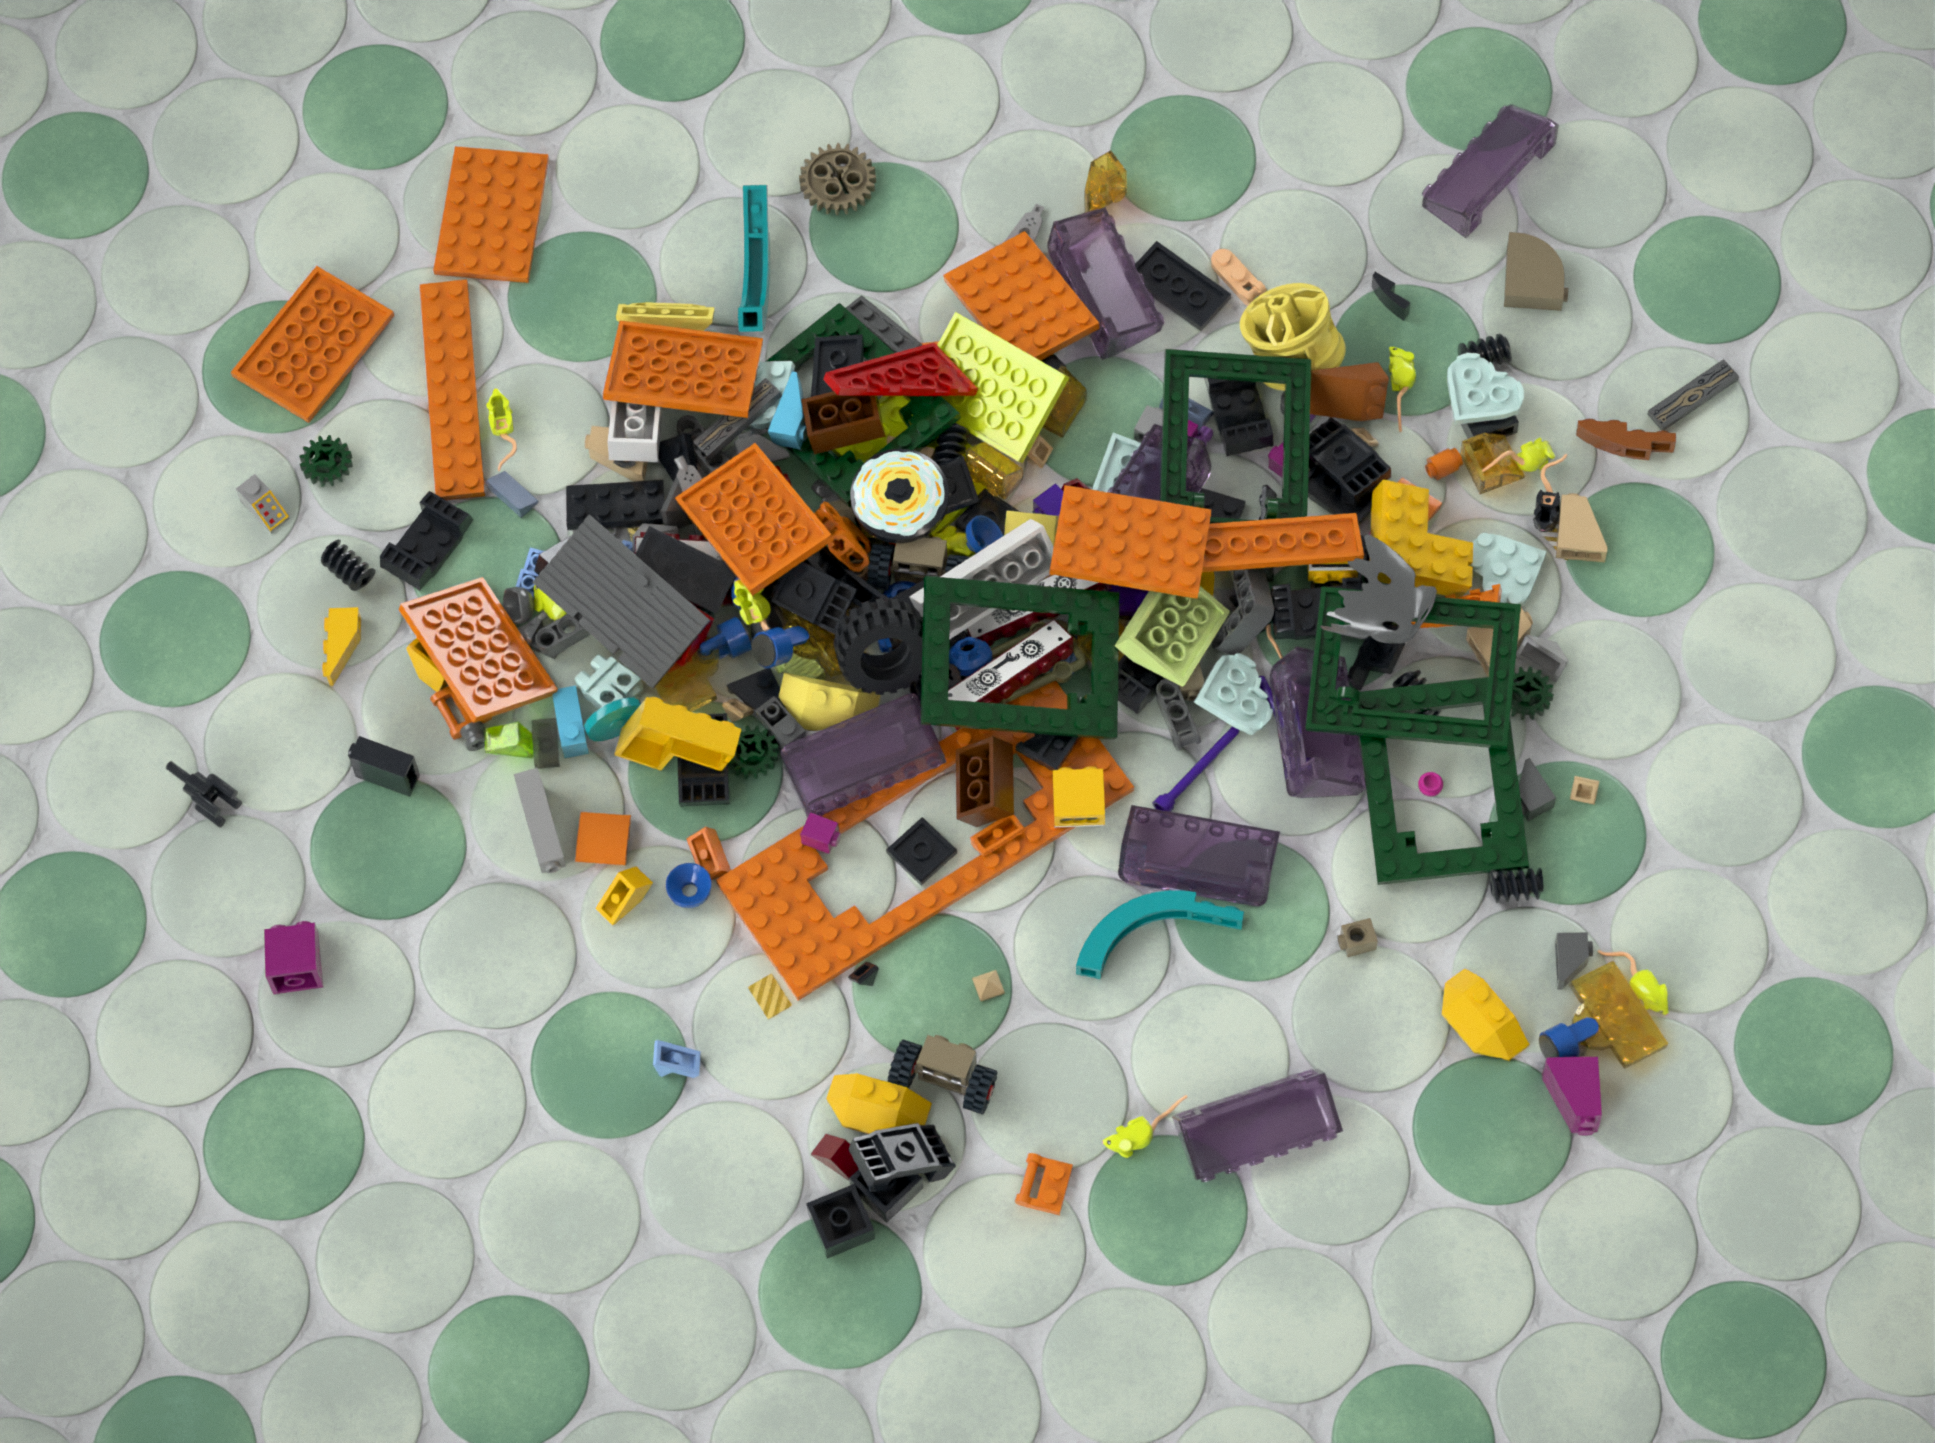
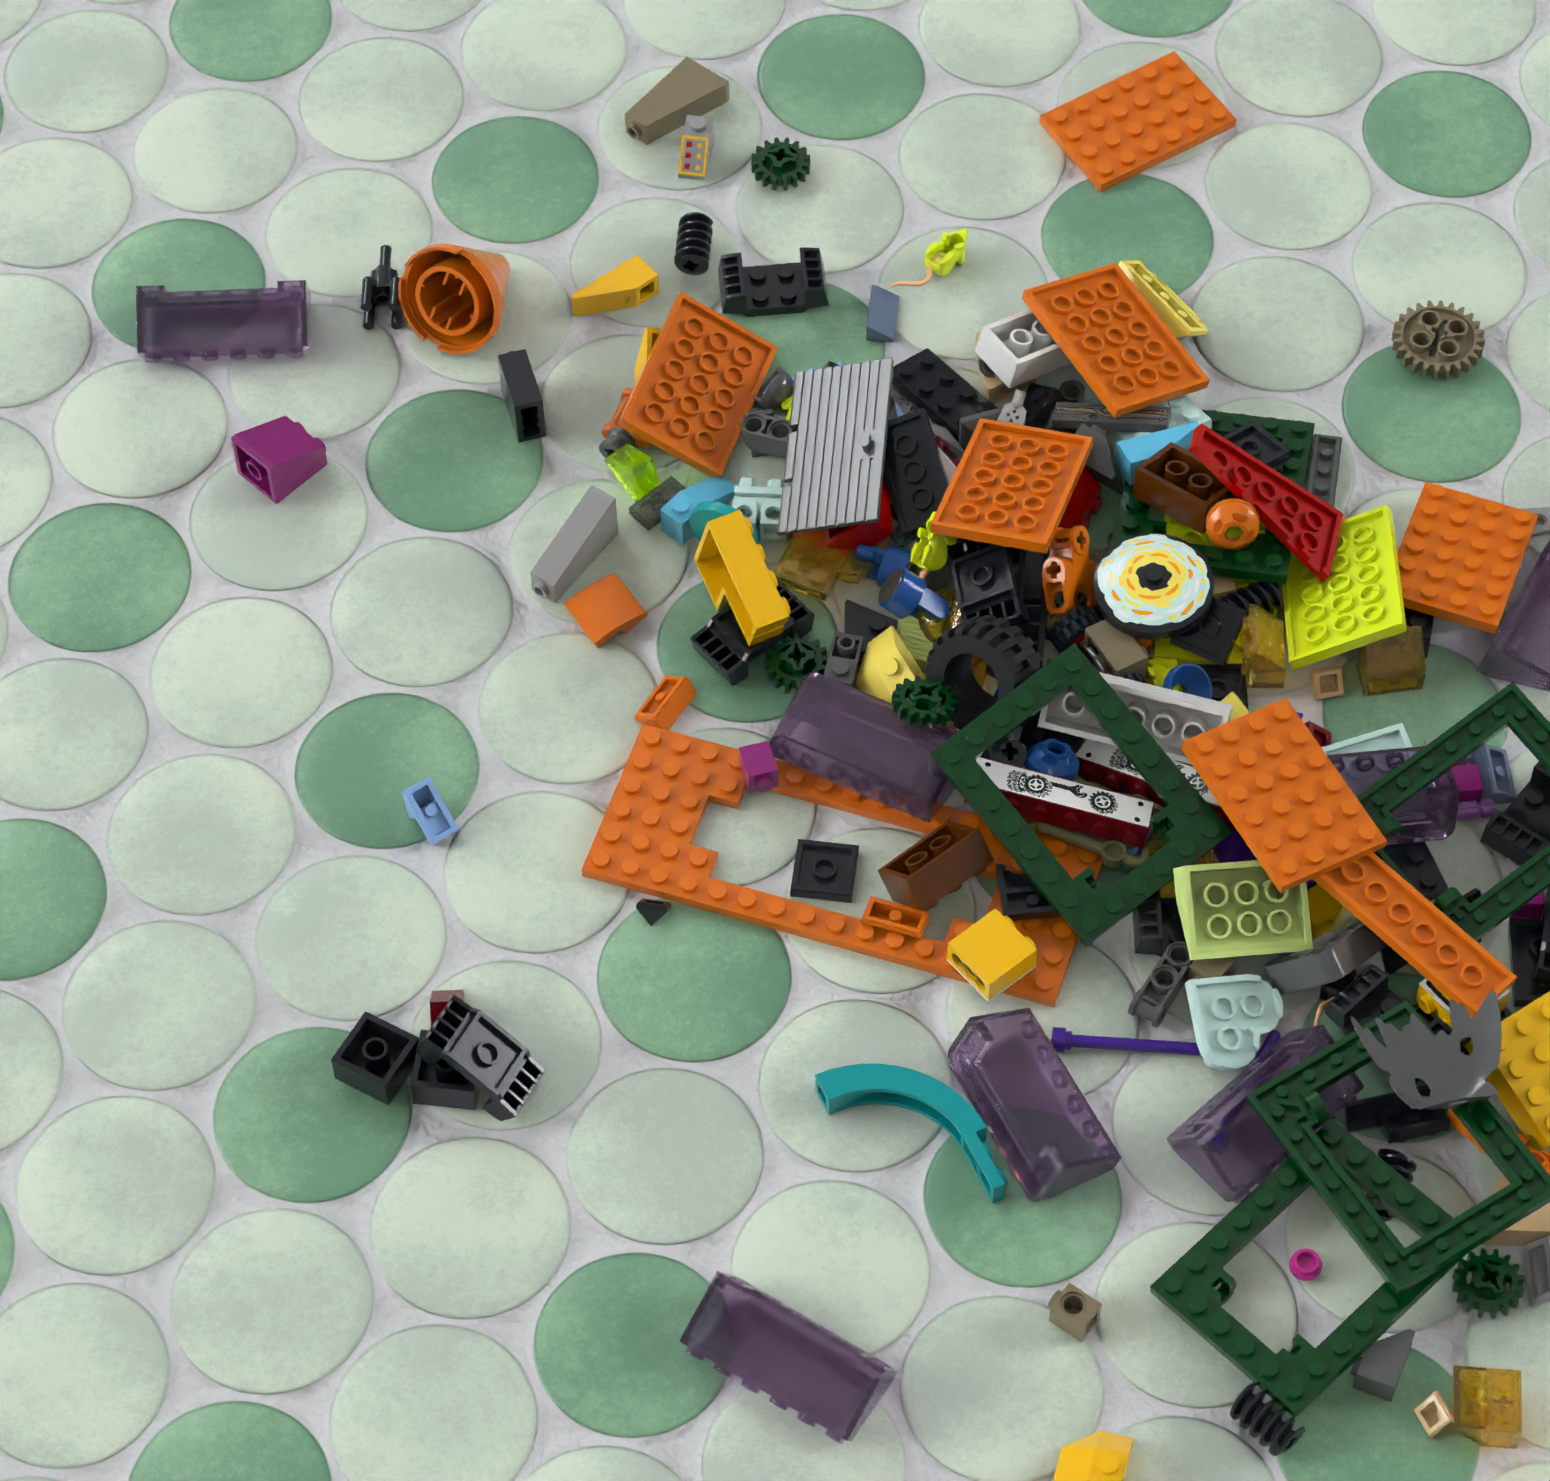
camera: 50 degrees right, 10 degrees down
orange plate [231,266,395,423] -> none
orange plate [419,279,485,501] -> none
yellow slope [595,866,653,925] -> none
blue piece [666,863,712,908] -> none
tan slope [722,698,754,722] -> none
teal arch [738,185,770,332] -> none
clear yellow sticker [748,973,792,1019] -> none
yellow wedge [826,1073,932,1134] -> none
brick [888,1035,998,1115] -> none
tan slope [972,970,1005,1002] -> none
orange plate [1015,1153,1073,1216] -> none
neon yellow animal [1102,1095,1187,1158] -> none
none -> clear purple windscreen [136,280,311,363]
none -> orange cone [398,243,510,354]
none -> dark tan slope [625,57,729,145]
none -> dark green gear [891,675,958,729]
none -> orange piece [1205,498,1260,550]
none -> clear yellow slope [1453,1365,1522,1449]

